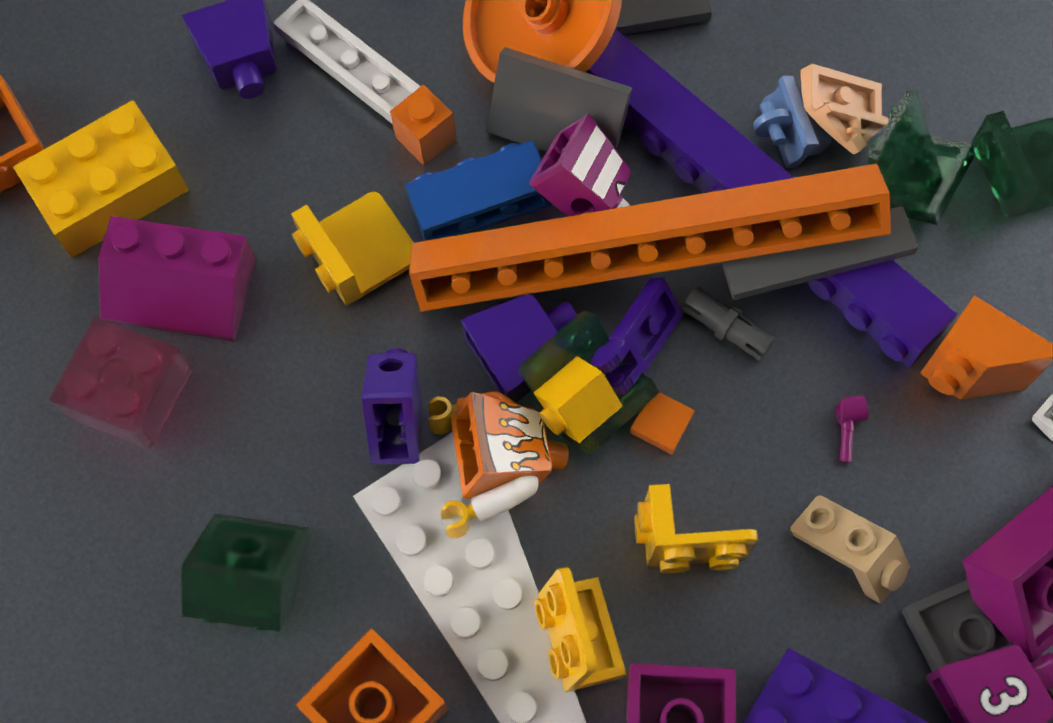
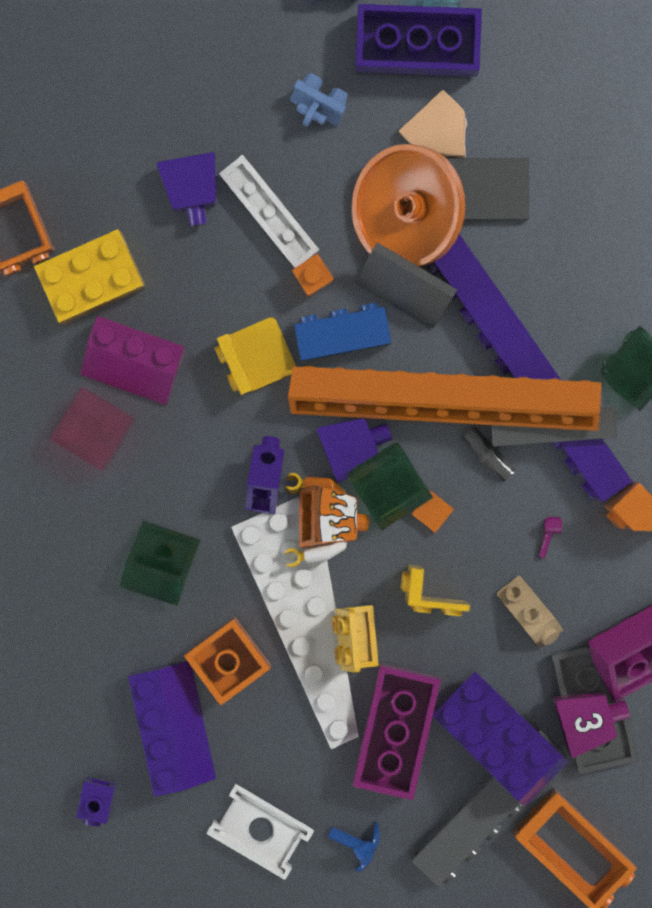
camera: 10 degrees right, 20 degrees up
magenta torso [529,113,631,217] -> none
yellow brick [533,356,622,443] -> none
dark purple hinge [590,277,683,397] -> none
medium blue hips [753,76,832,168] -> none
light nougat slope [800,64,890,155] -> none

